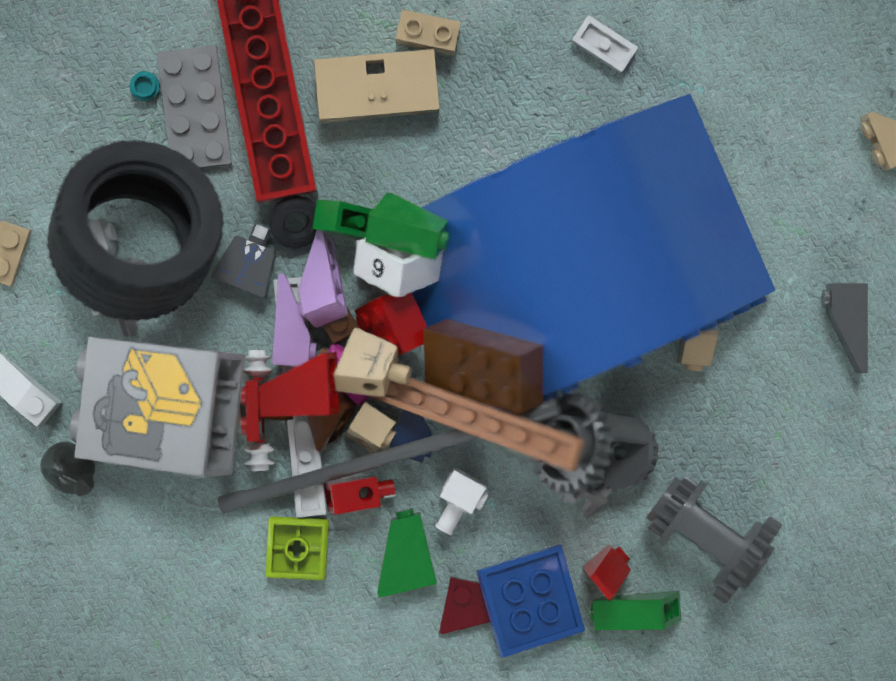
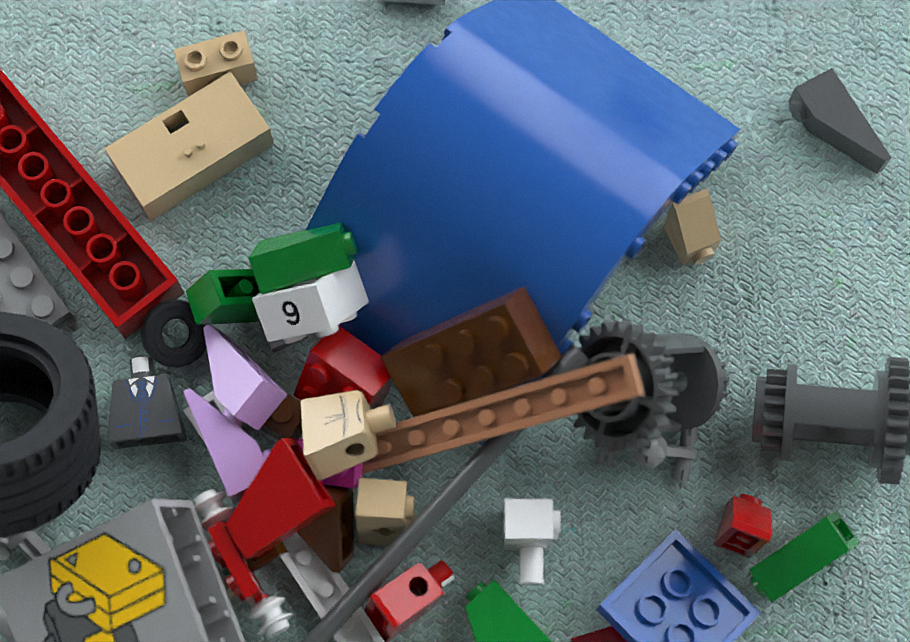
camera: 30 degrees left, 15 degrees down
dark blue slope [390,409,432,463] -> none

